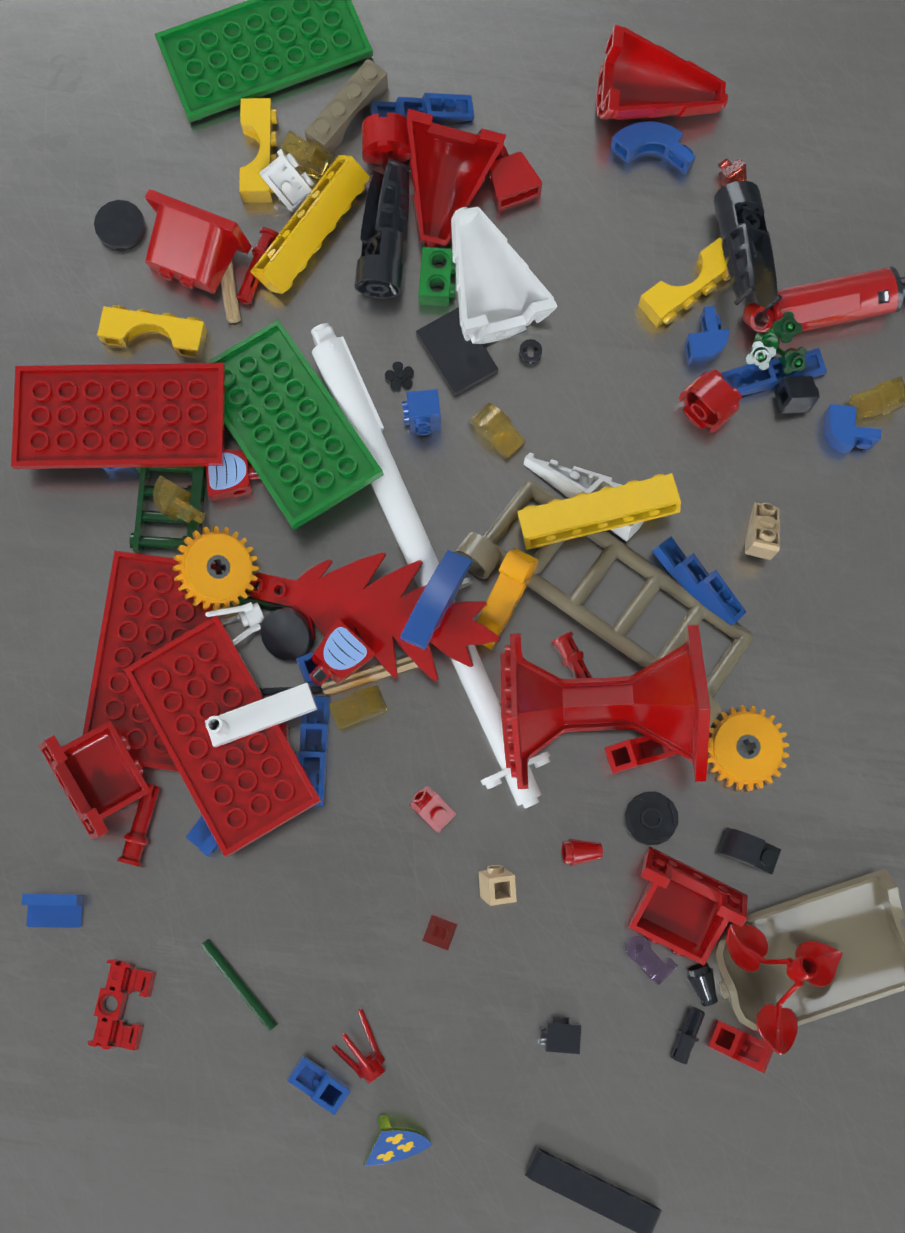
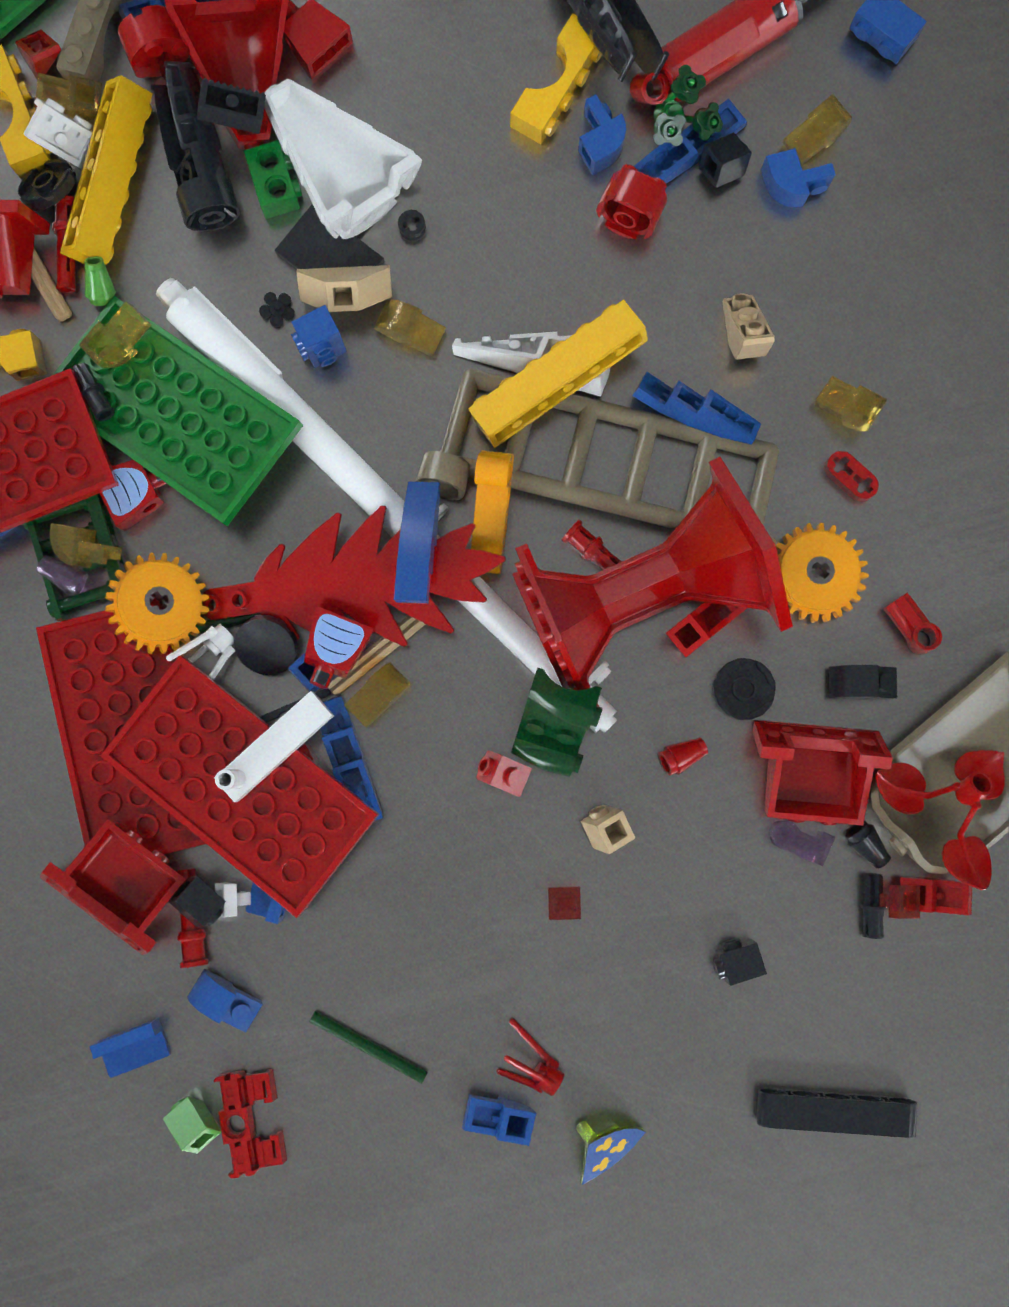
camera: 20 degrees left, 5 degrees up
none -> red slope [14,29,61,84]
none -> black tile [18,159,76,211]
none -> clear purple cone [36,555,88,595]
none -> black axle [72,363,115,422]
none -> clear yellow brick [79,301,151,368]
none -> bright green cone [84,256,116,306]
none -> bright green brick [163,1097,222,1154]
none -> black brick [168,876,226,927]
none -> blue brick [187,969,263,1033]
none -> black brick [197,78,266,134]
none -> white tile [215,882,251,917]
none -> tan slope [296,265,392,312]
none -> dark green piece [511,667,603,777]
none -> clear yellow brick [815,376,887,431]
none -> red beam [824,451,879,502]
none -> clear red tile [879,885,920,919]
none -> red piece [884,592,942,654]

